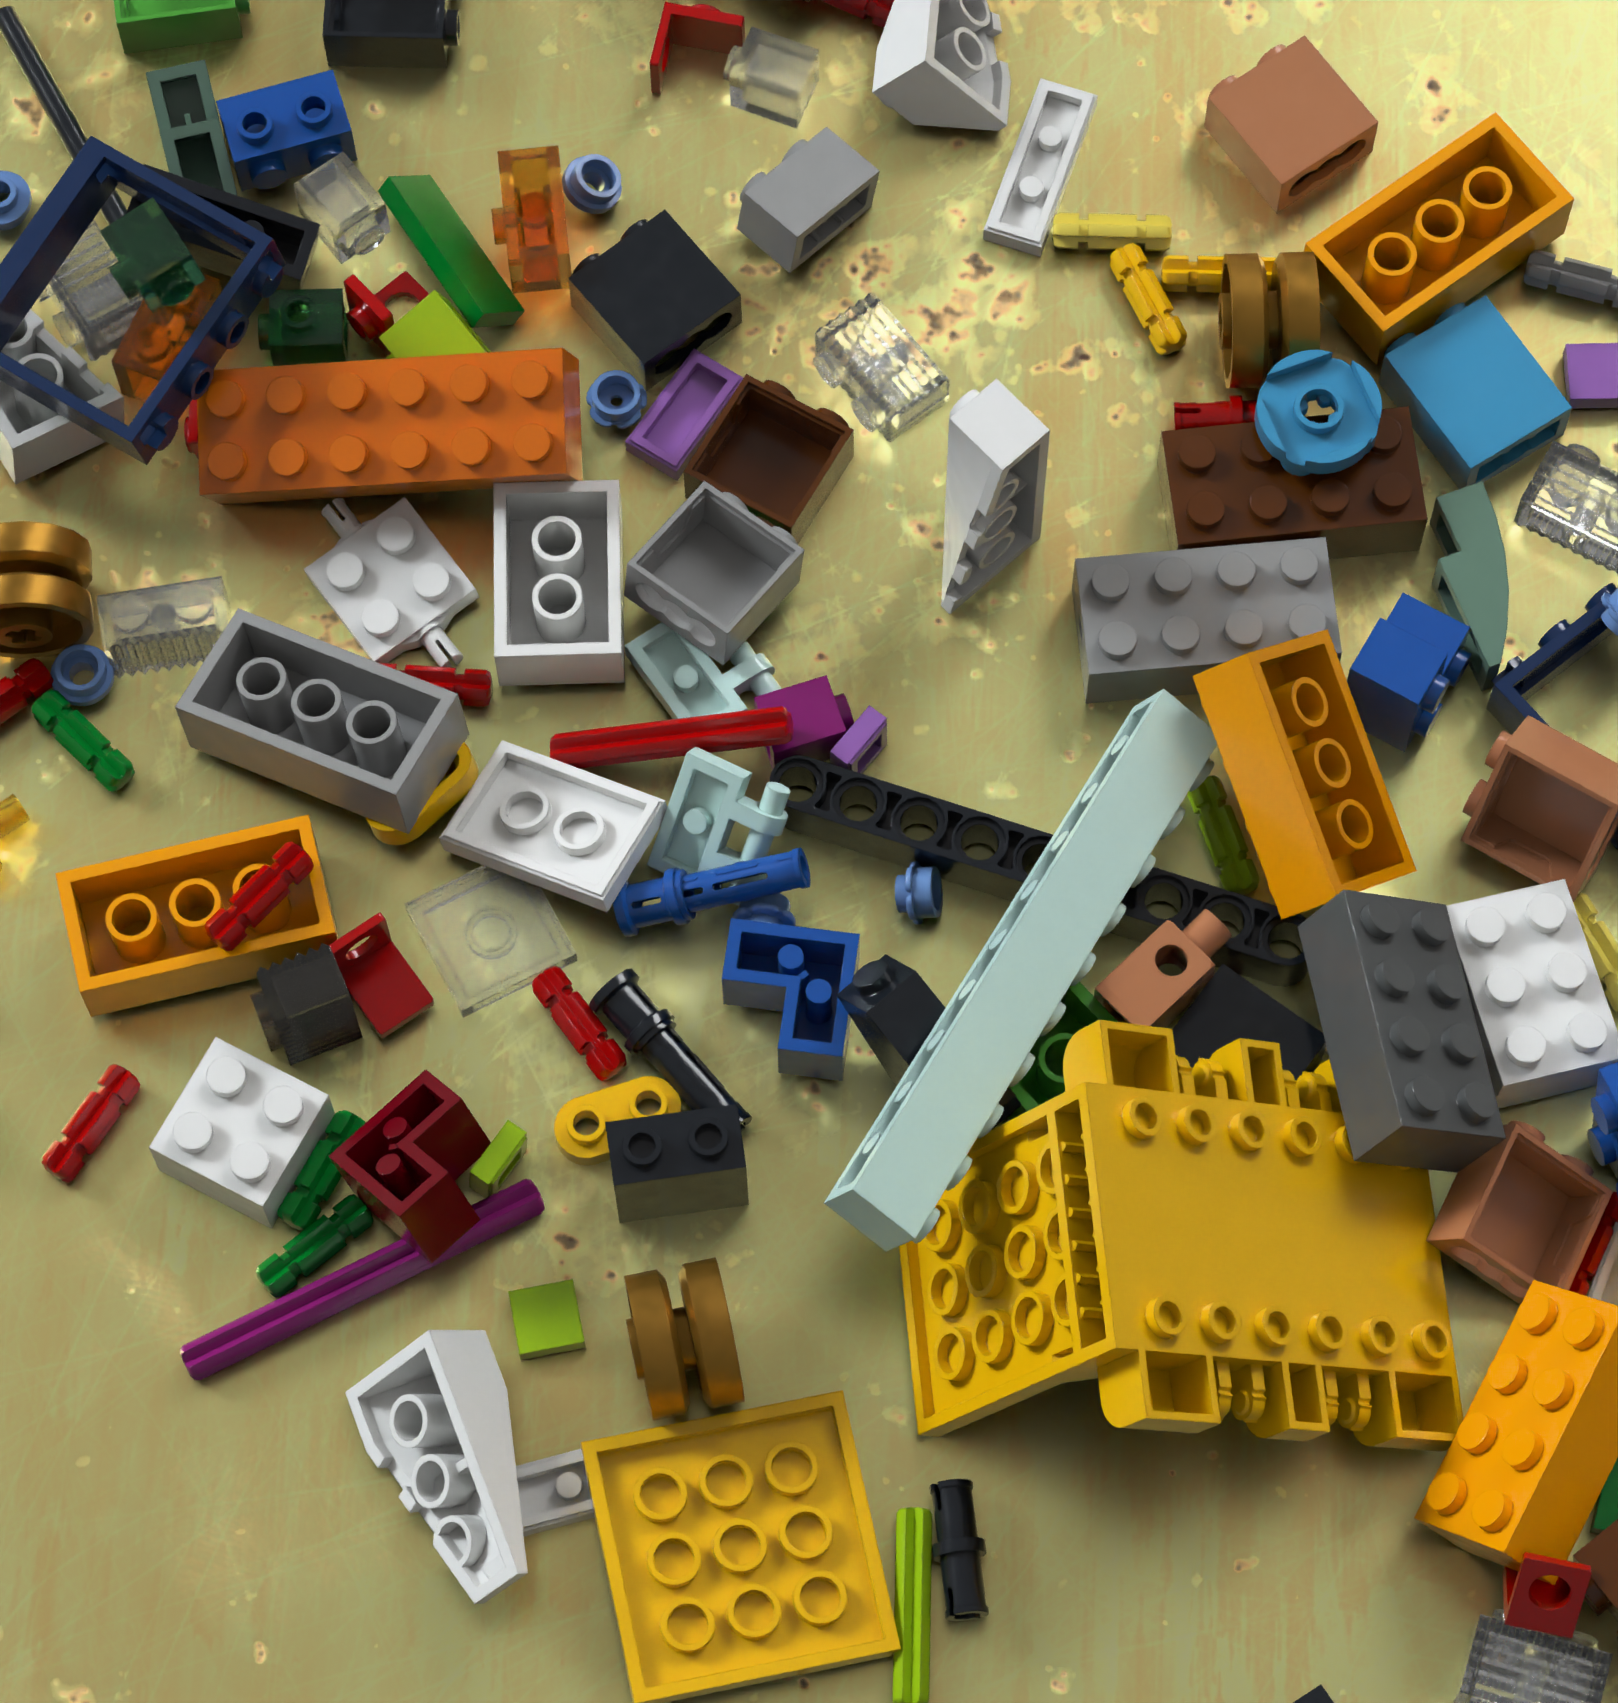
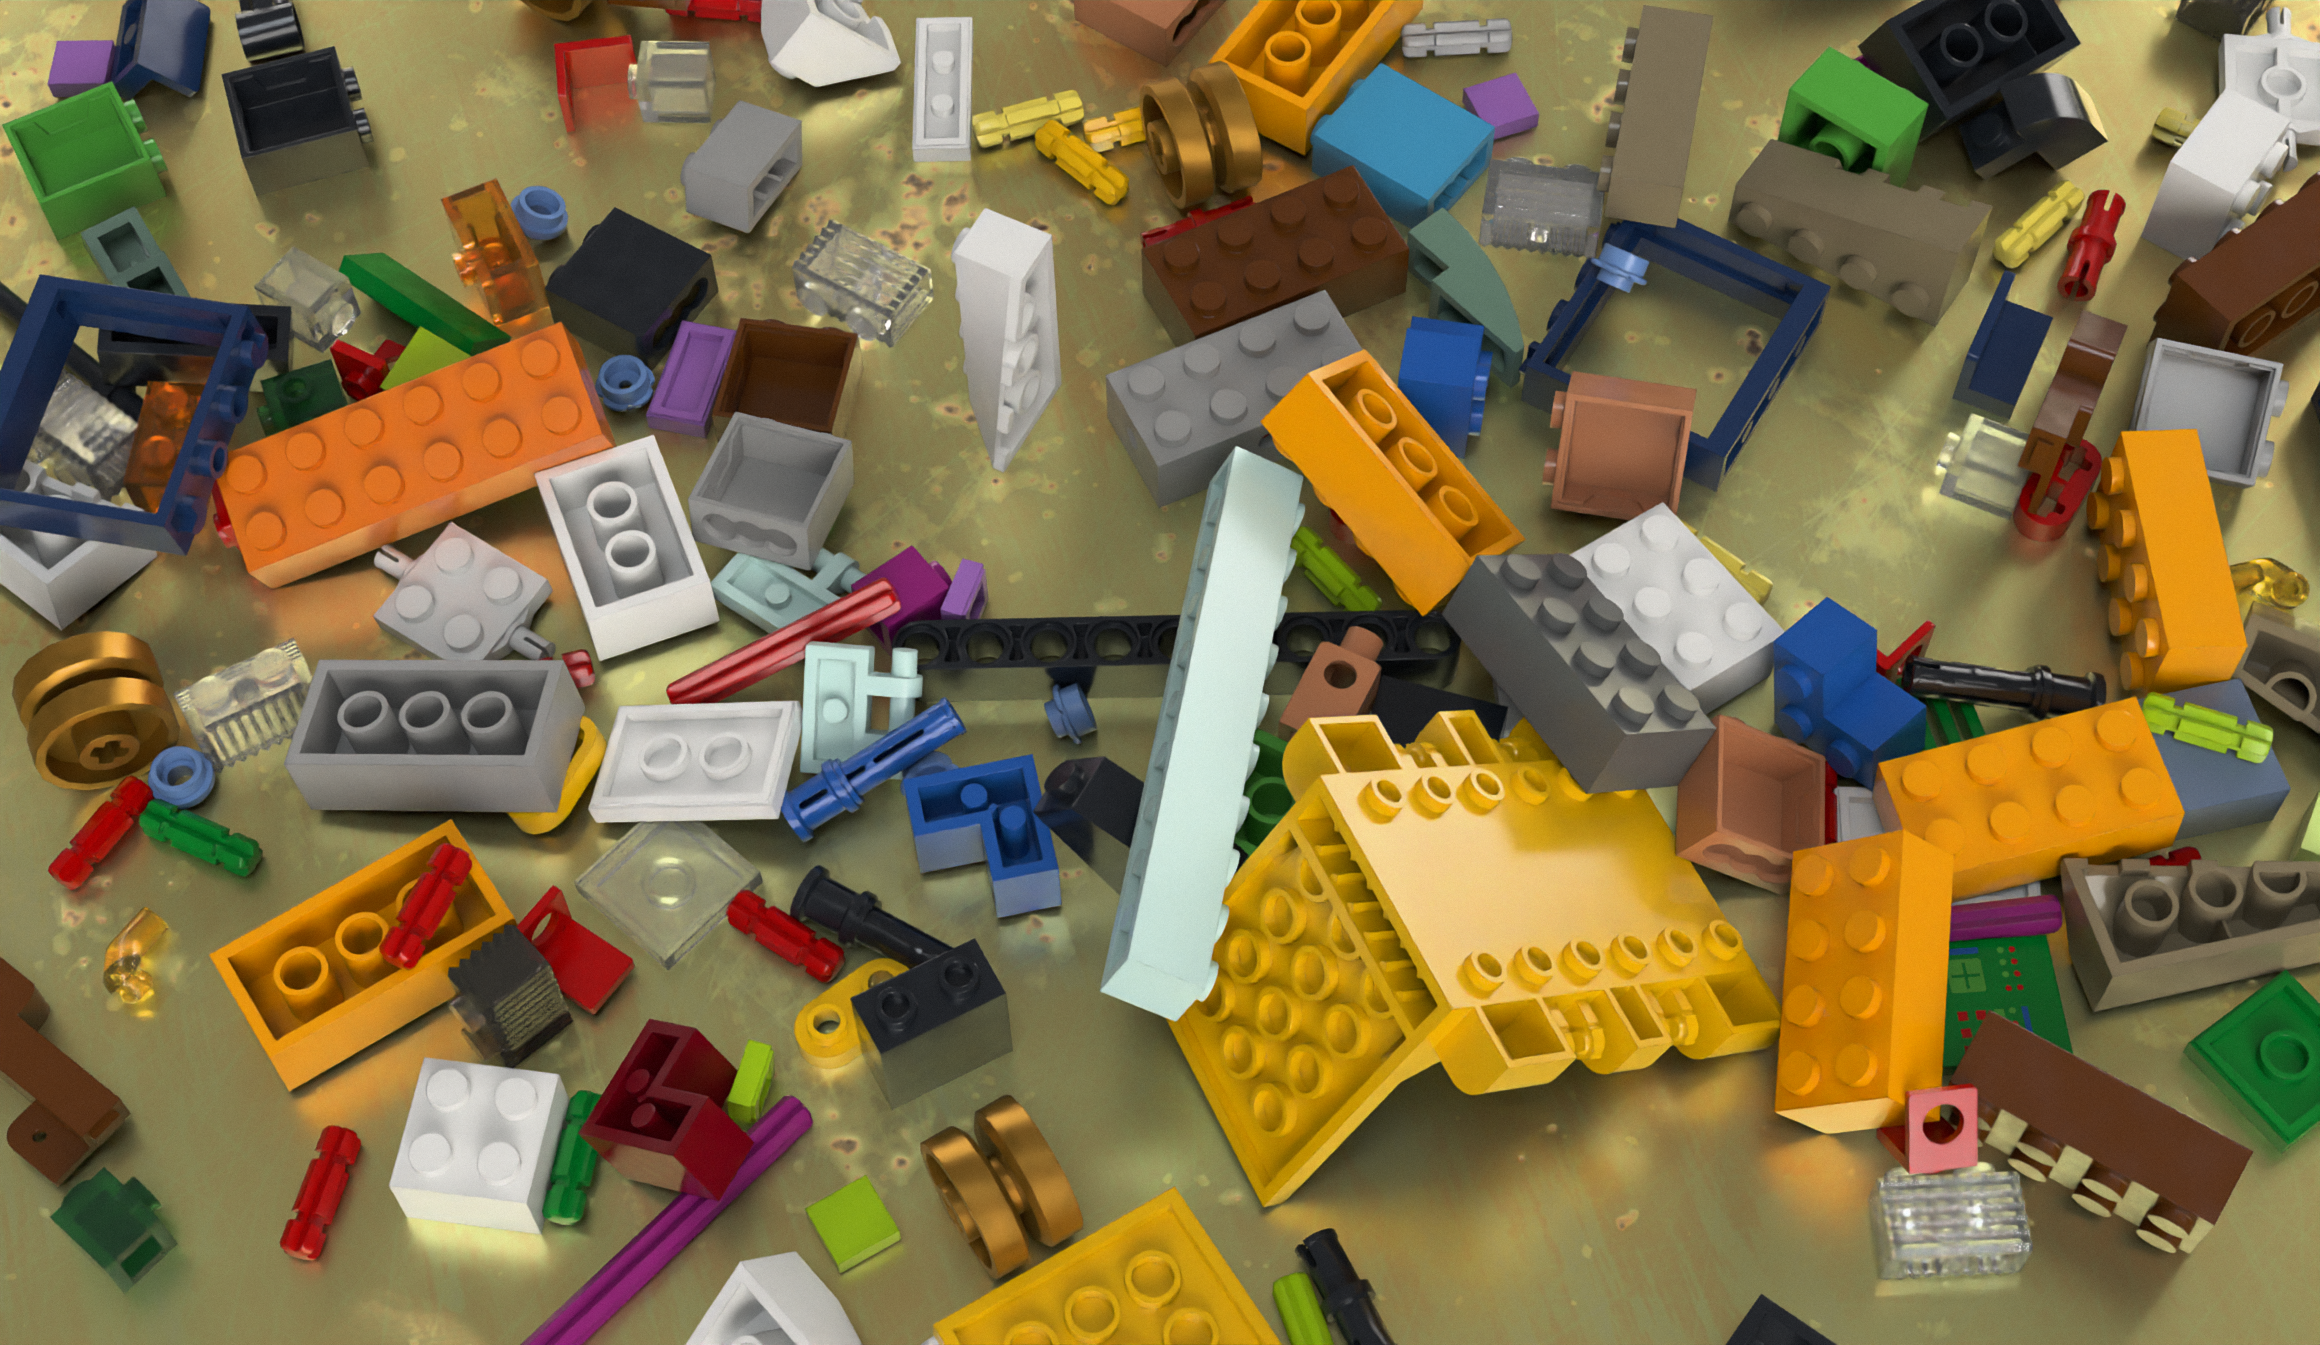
camera: 20 degrees left, 10 degrees down
clear green brick [100,197,206,313] -> none
blue brick [216,69,357,191] -> none
green axle [256,1194,374,1298] -> none
dark azure plate [1254,349,1382,476] -> none

